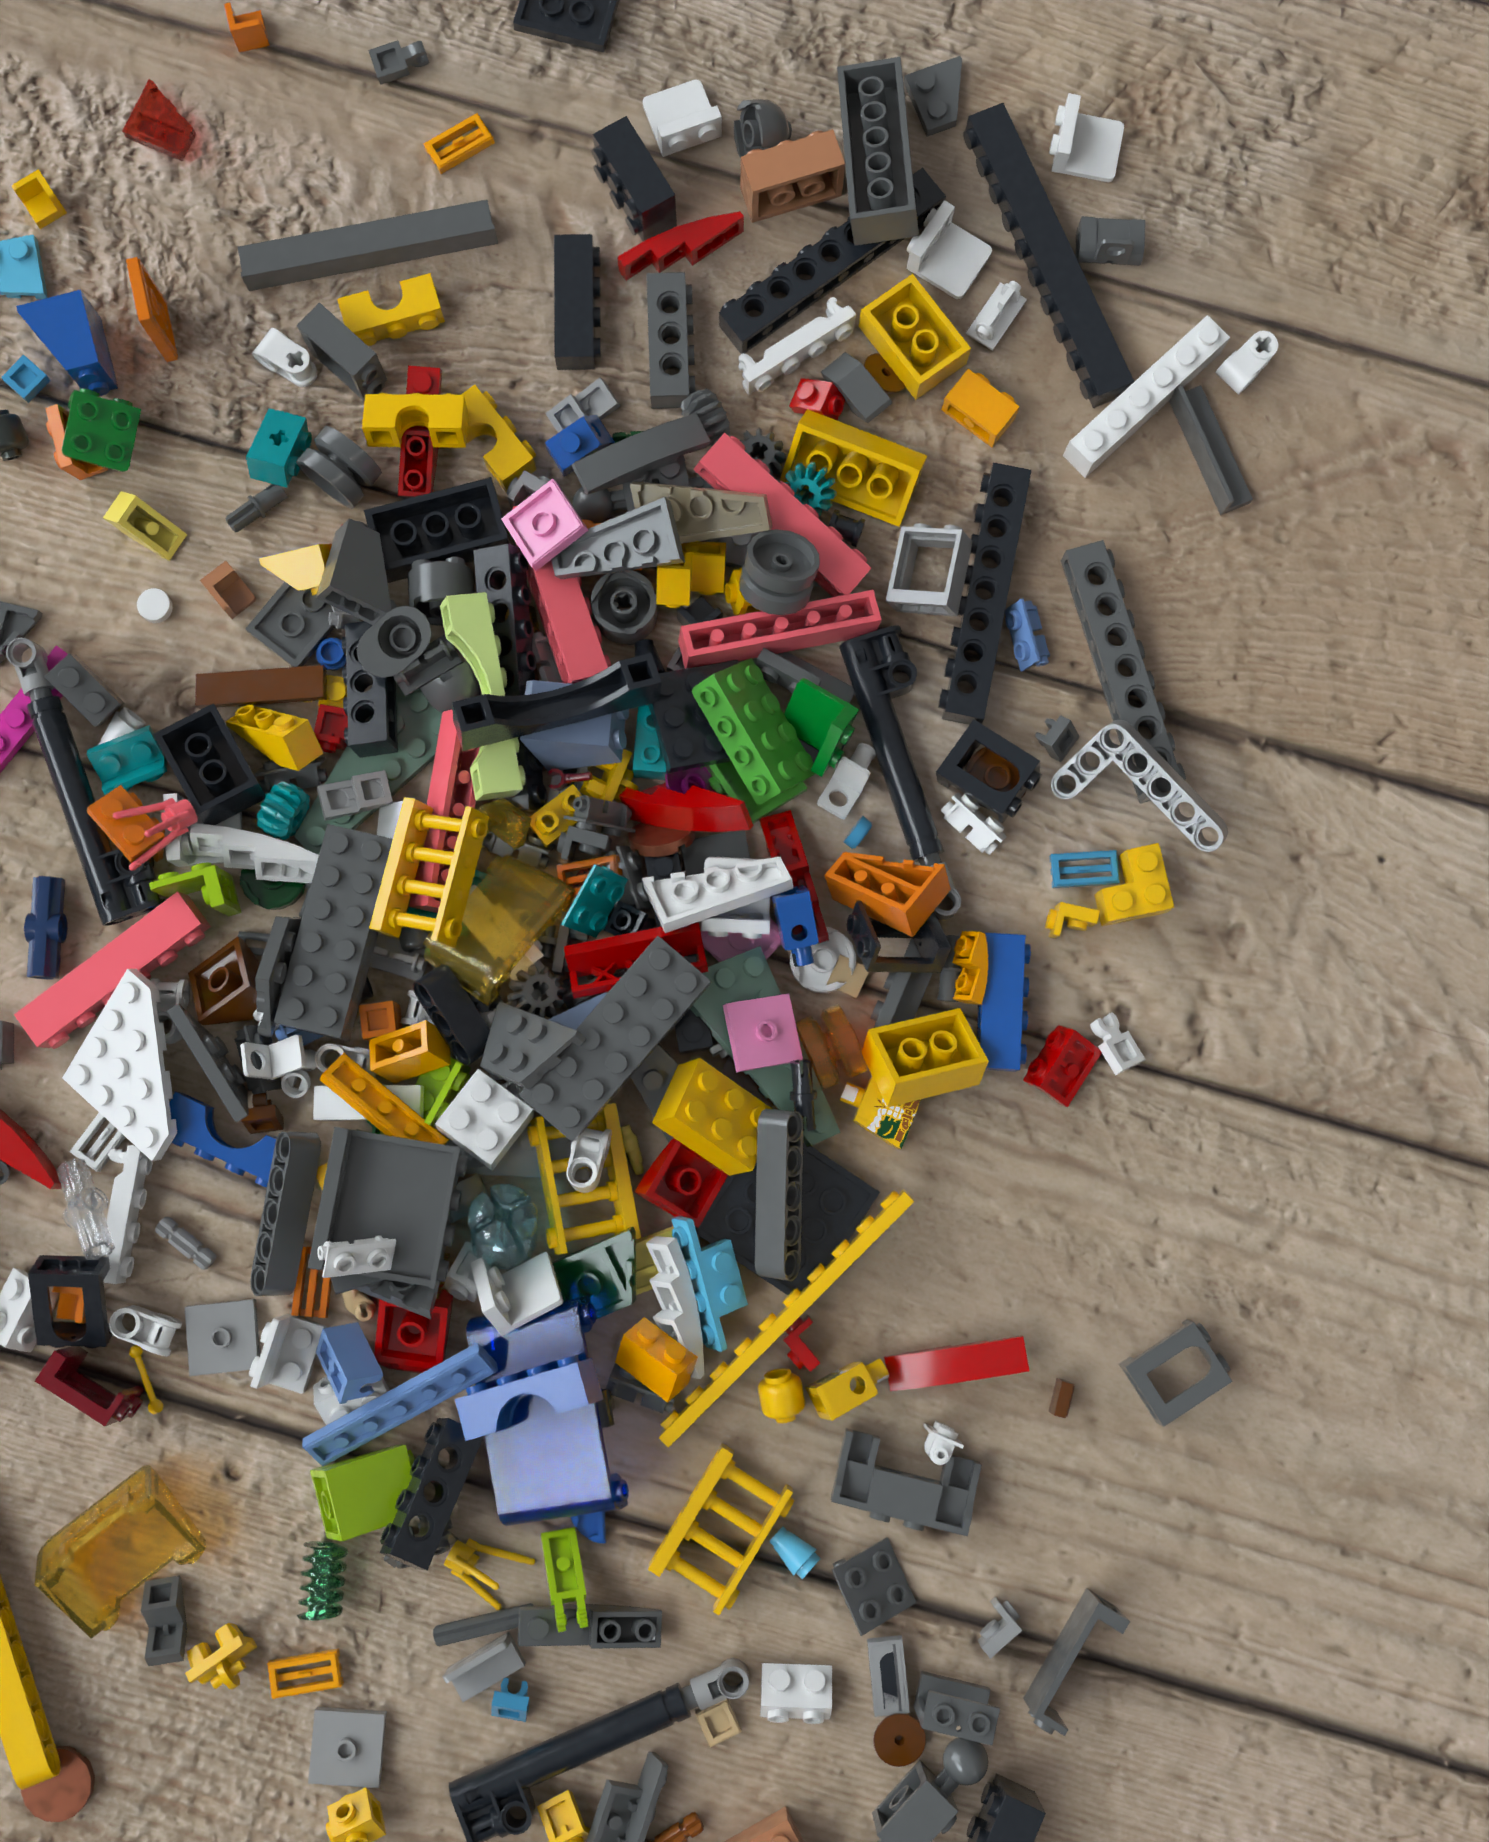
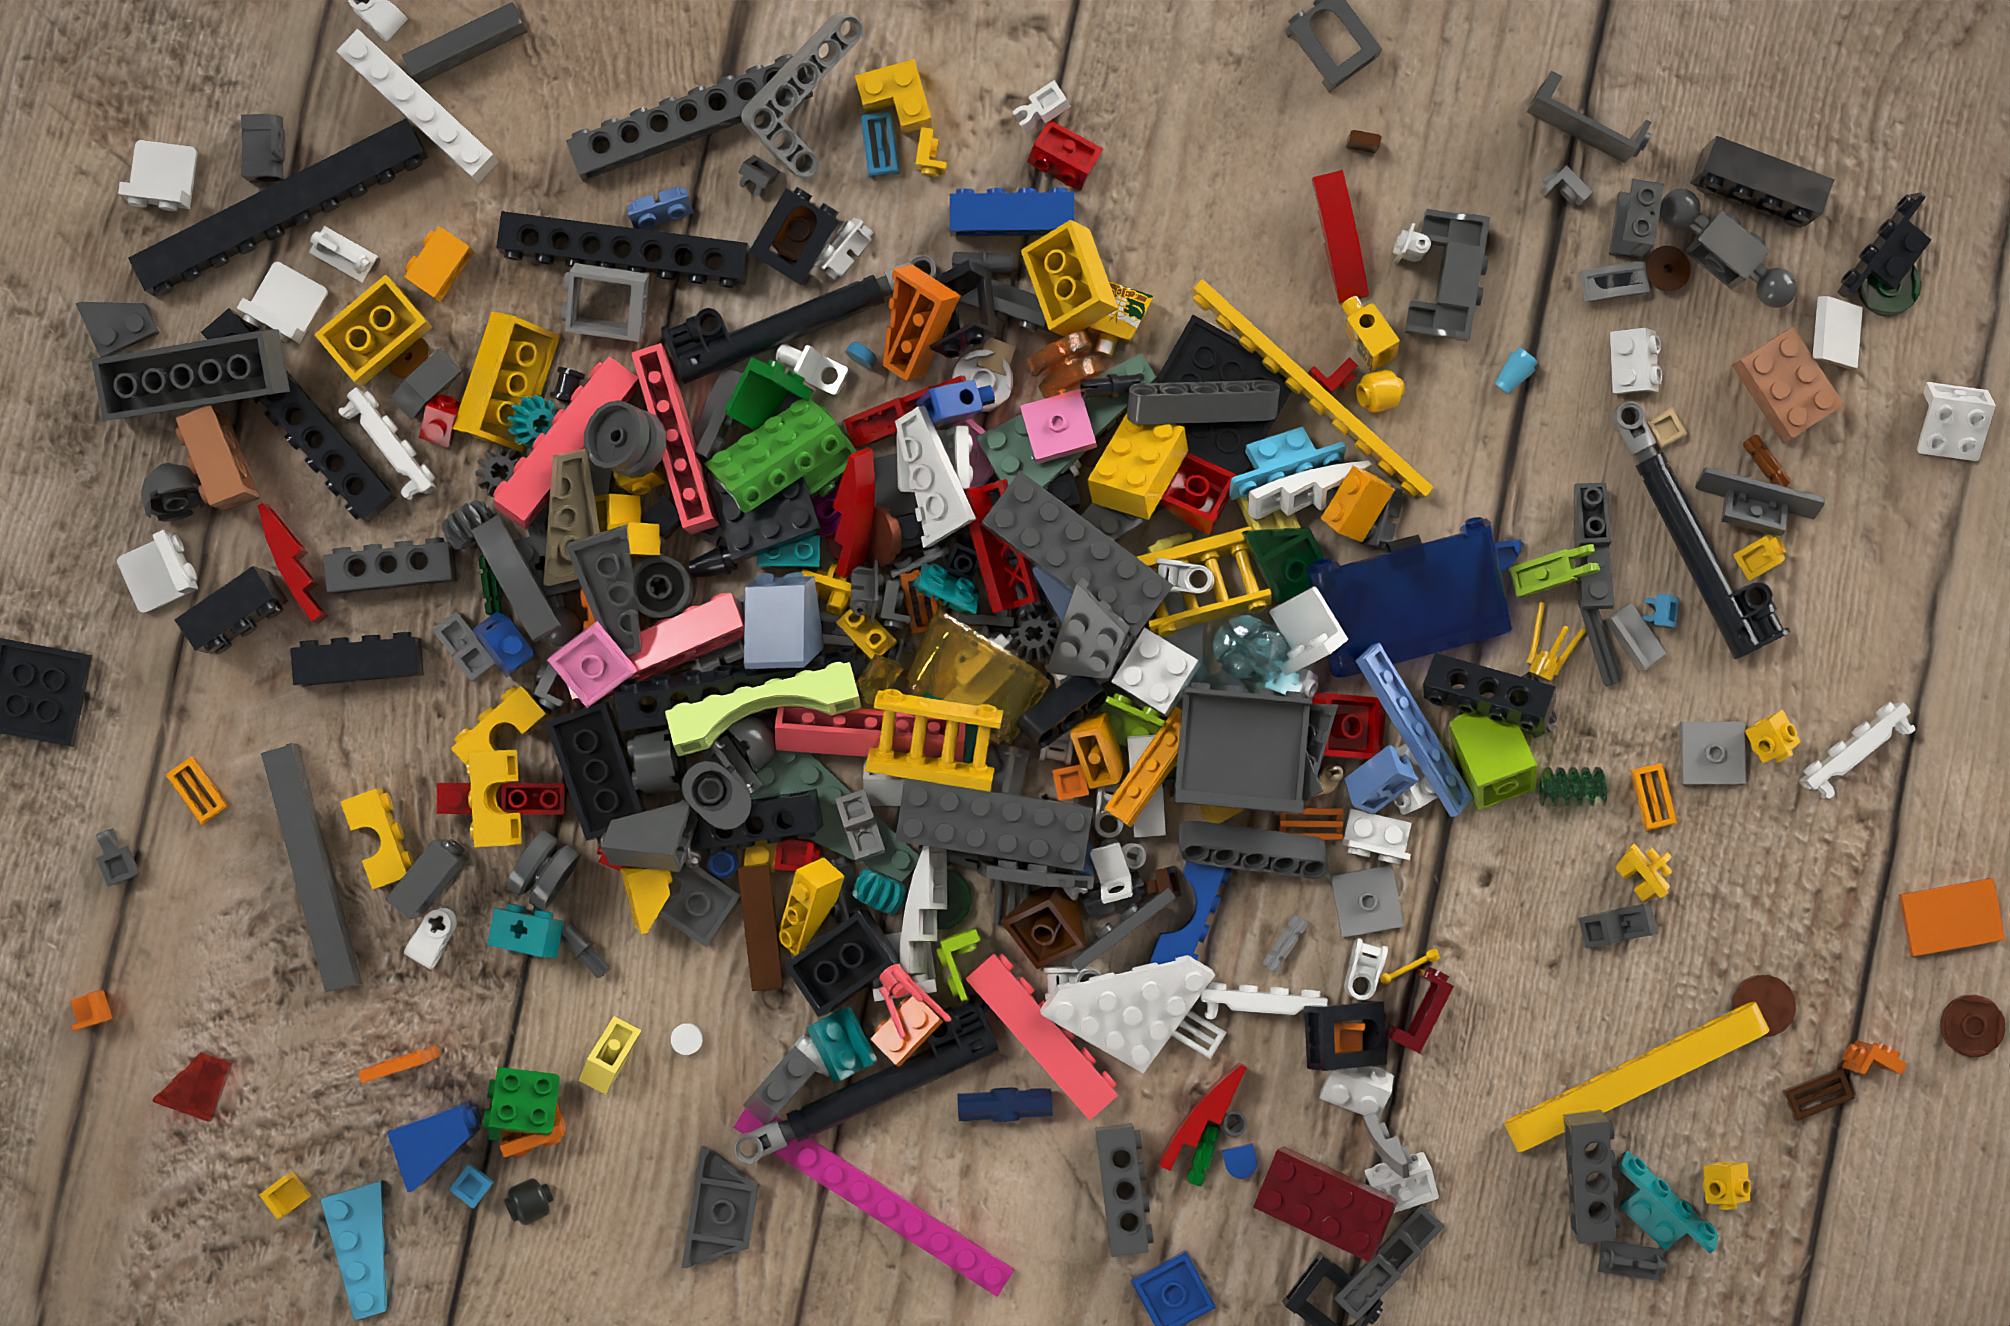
camera: 90 degrees left, 5 degrees up
clear yellow windscreen [34,1465,206,1639] -> none
clear piece [56,1158,115,1260] -> none
nougat panel [200,561,256,619] -> none
white hinge [318,1235,396,1278] -> none
black arch [452,653,662,751] -> none
arch [455,1354,603,1441] -> none
dark red hand [548,768,593,791] -> none
yellow fence [648,1443,795,1615] -> none
dark grey hinge [831,1537,917,1636] -> none
light orange slope [952,931,988,1005] -> none

